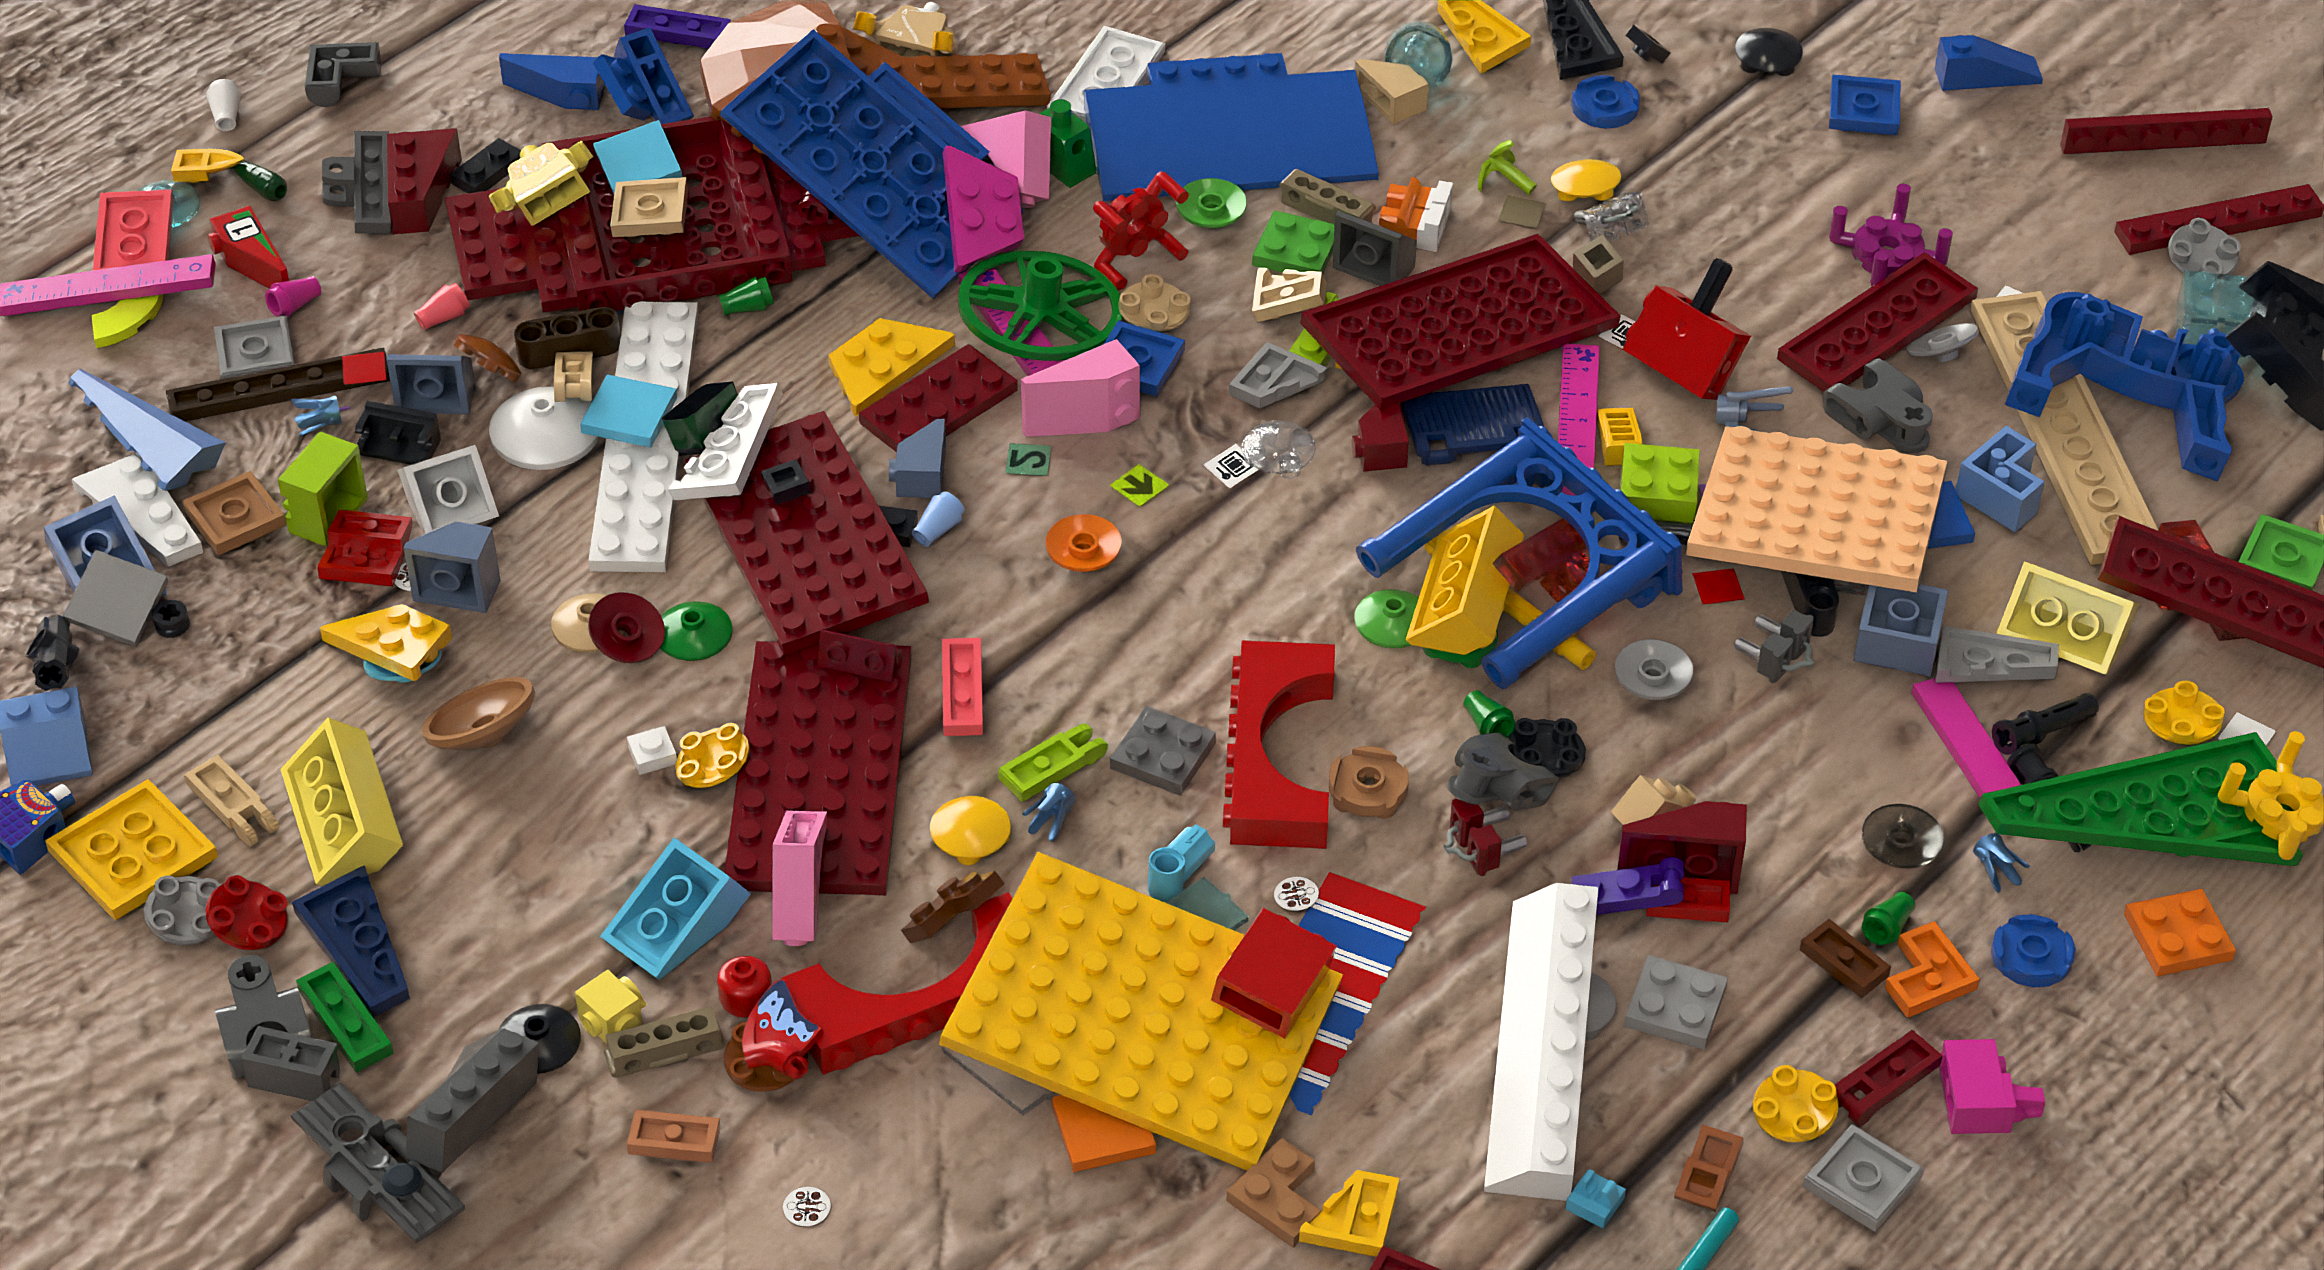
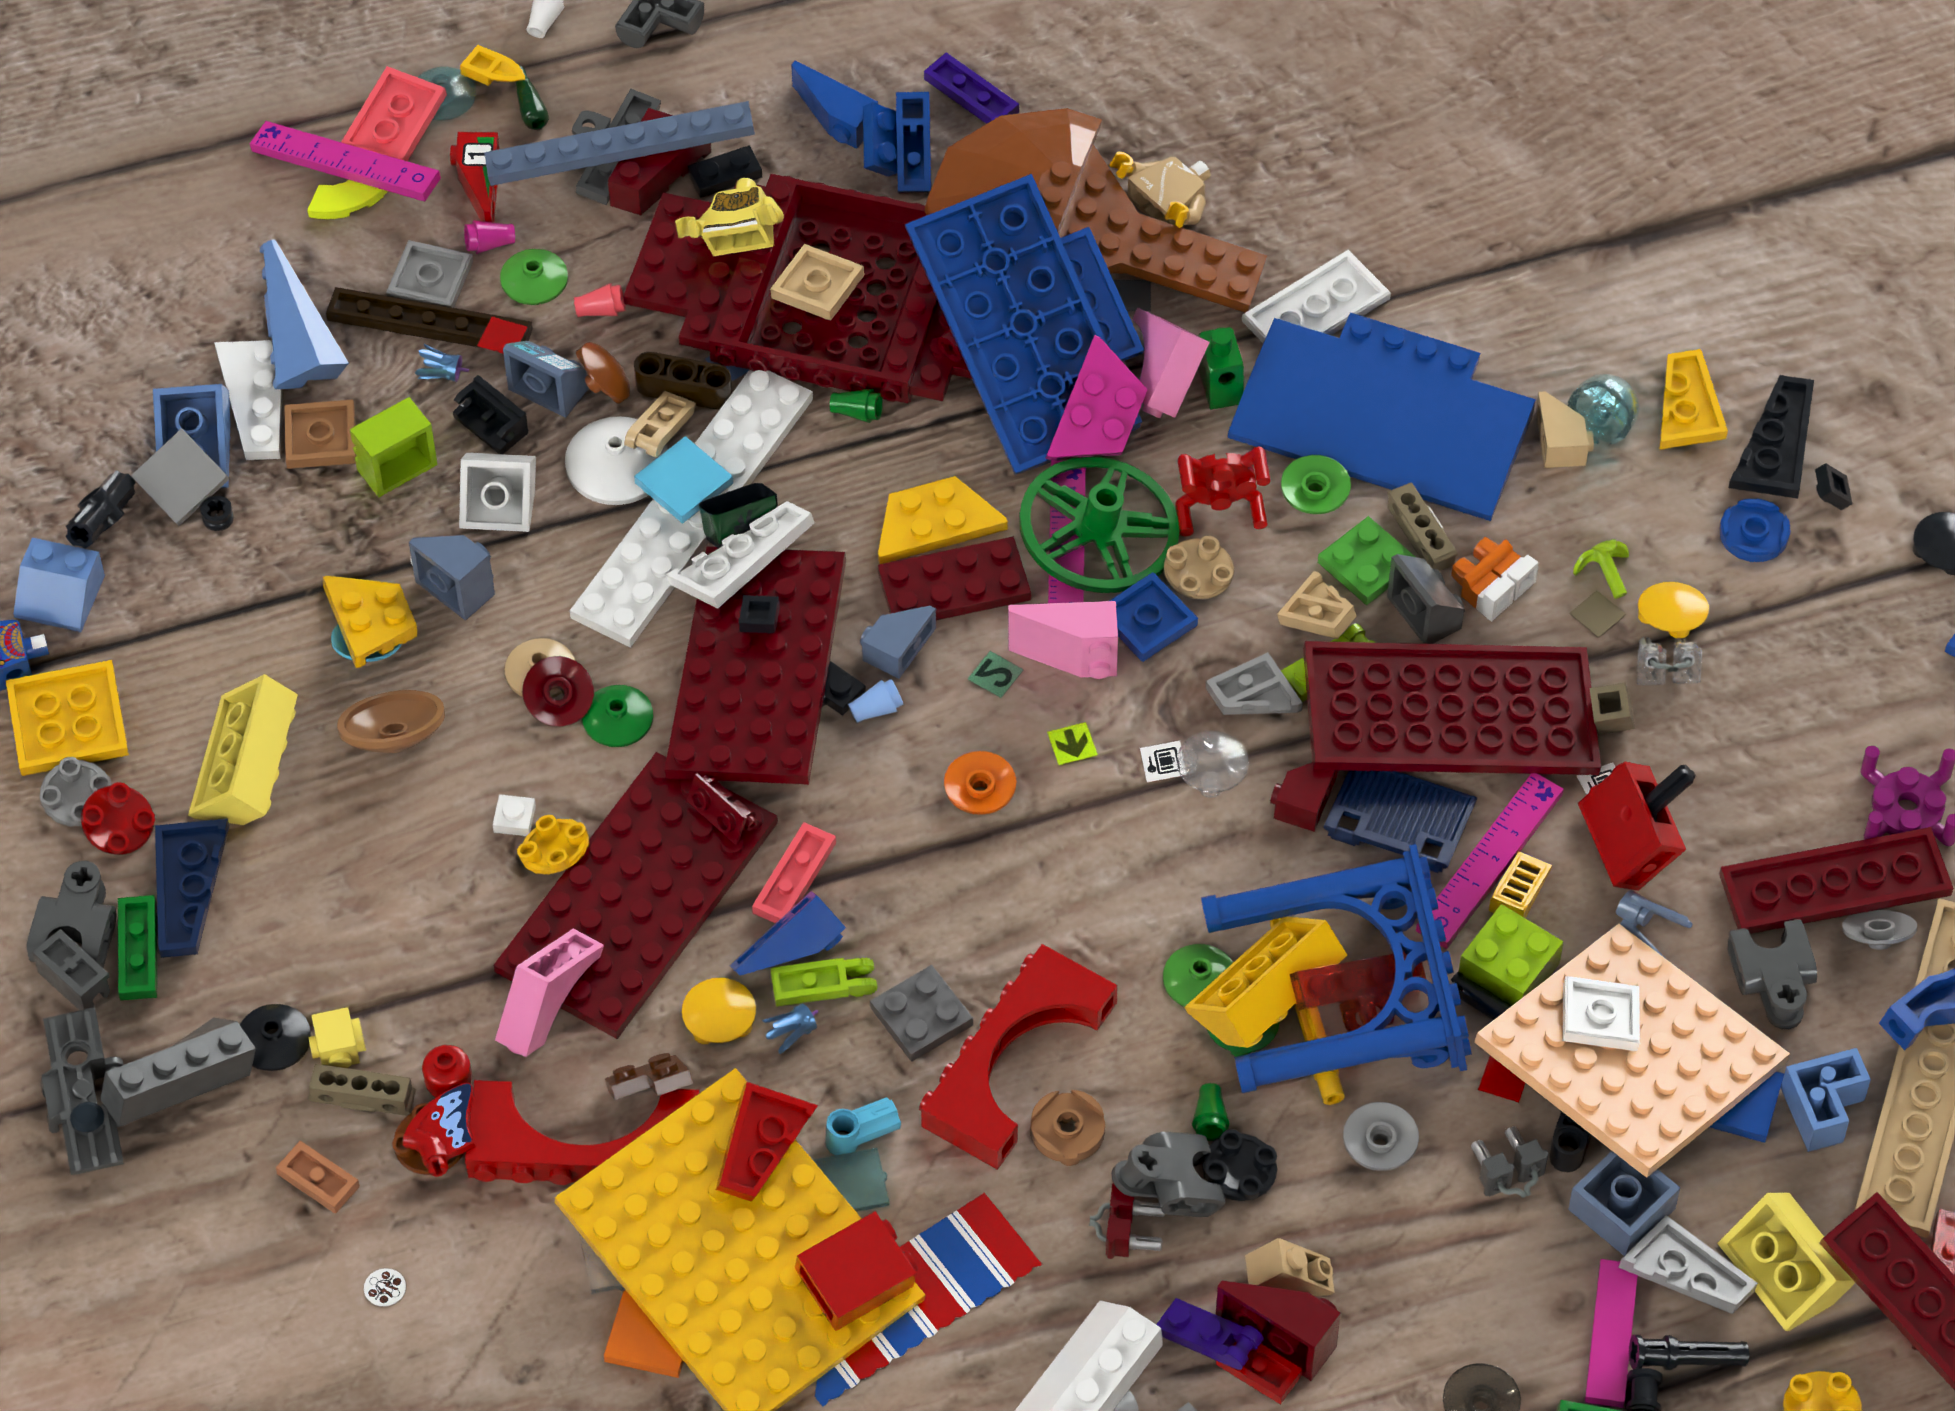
camera: 30 degrees right, 10 degrees up
tan hinge [184,755,279,847] -> none
red slope [317,509,413,587] -> none
medium azure tile [593,120,683,194] -> none
medium azure slope [600,837,751,980] -> none
white sticker [1274,877,1319,911] -> none
none -> sand blue plate [484,101,755,186]
none -> bright green dish [500,249,568,305]
none -> red wing [716,1082,818,1202]
none -> blue slope [730,891,846,976]
none -> white tile [1563,976,1640,1051]

